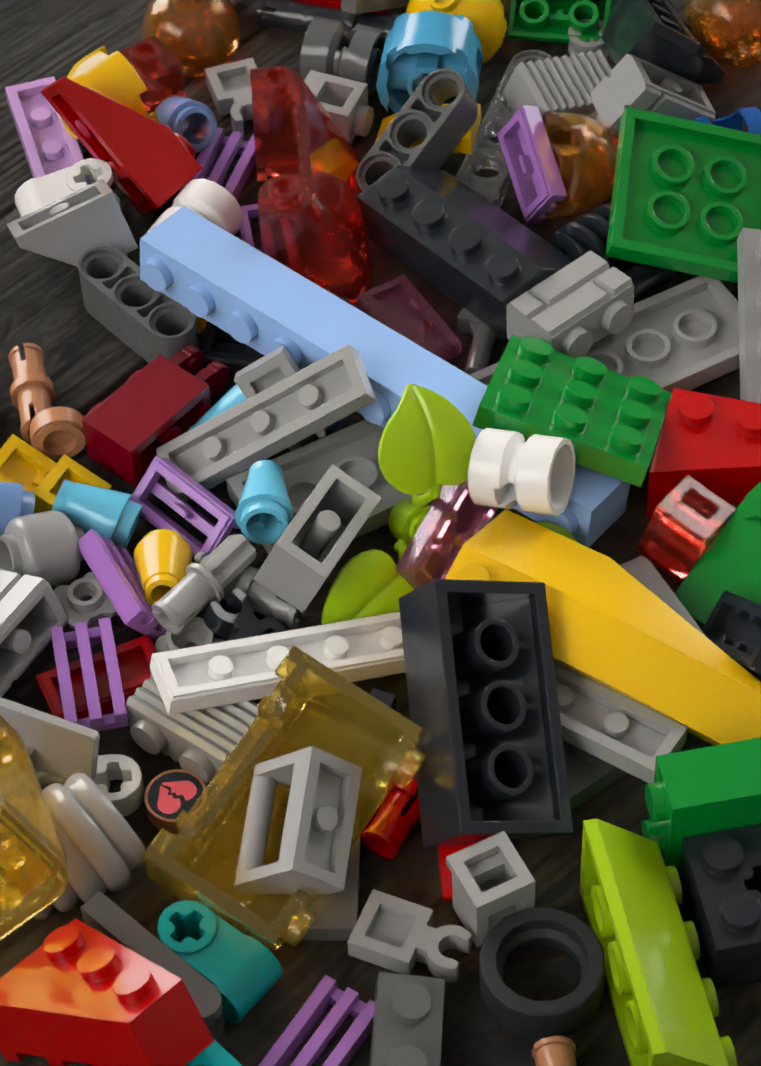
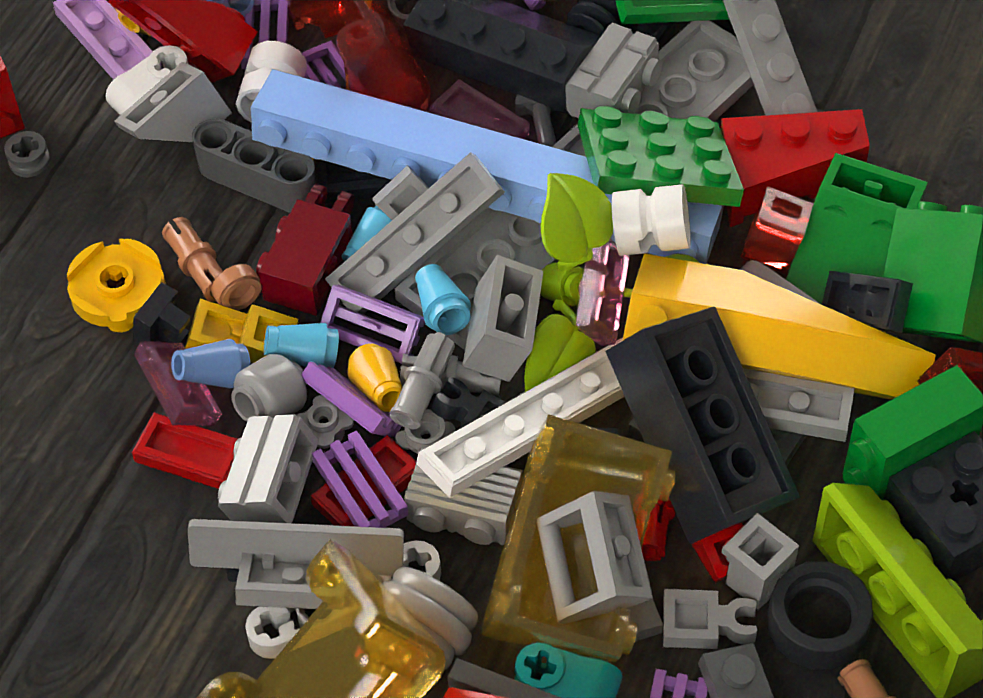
camera: 20 degrees left, 5 degrees up
tile [144,769,209,834] -> none

